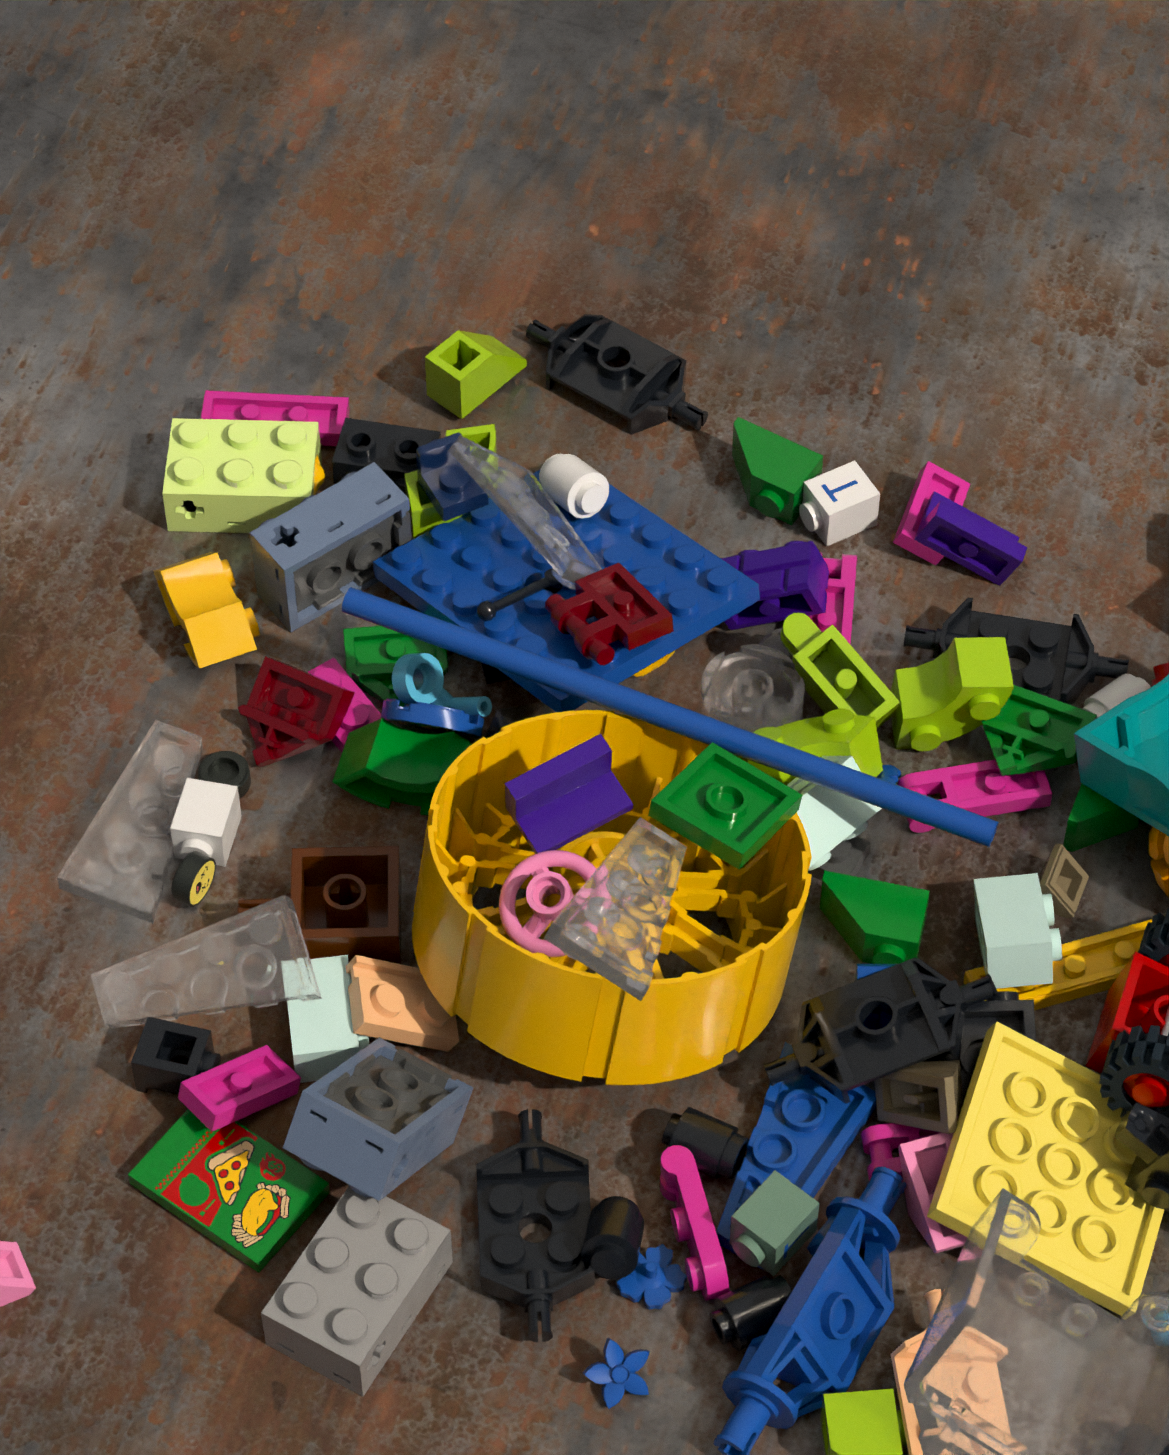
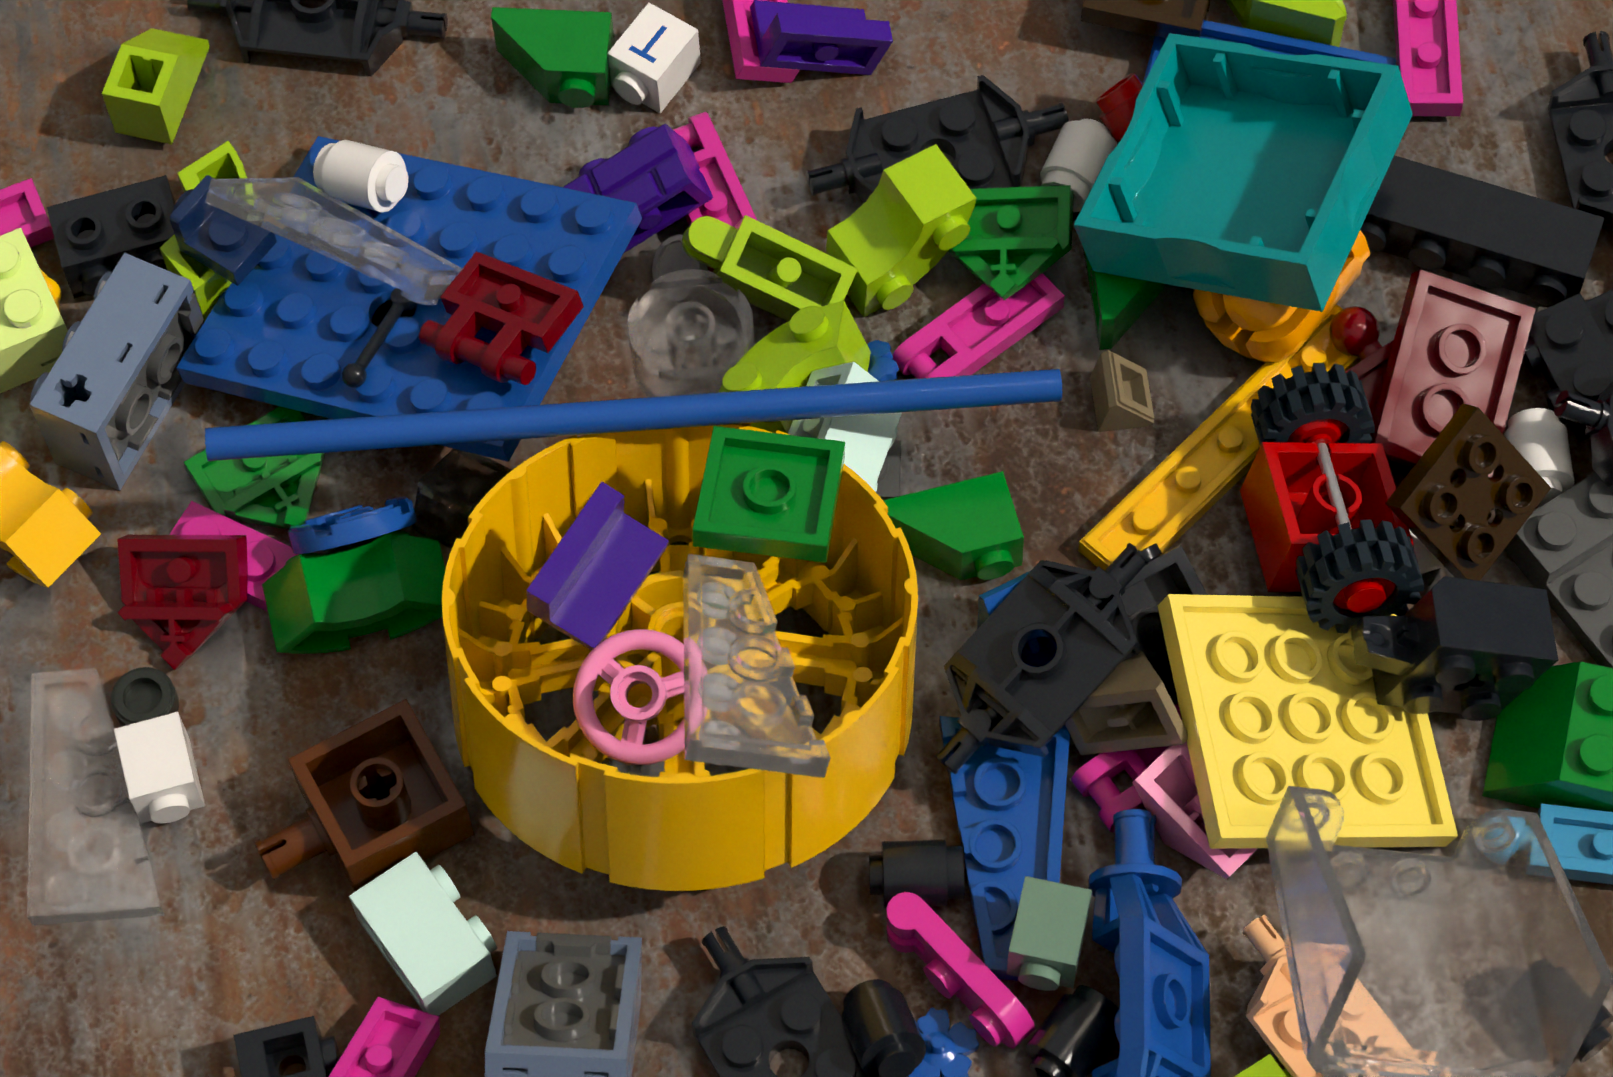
camera: 25 degrees left, 10 degrees up
clear wing [91,895,322,1028] -> none
pearl dark grey tile [171,851,216,907] -> none
light nougat plate [345,955,459,1052] -> none
medium azure plate [392,653,492,717] -> none
light aqua brick [973,873,1062,989] -> none

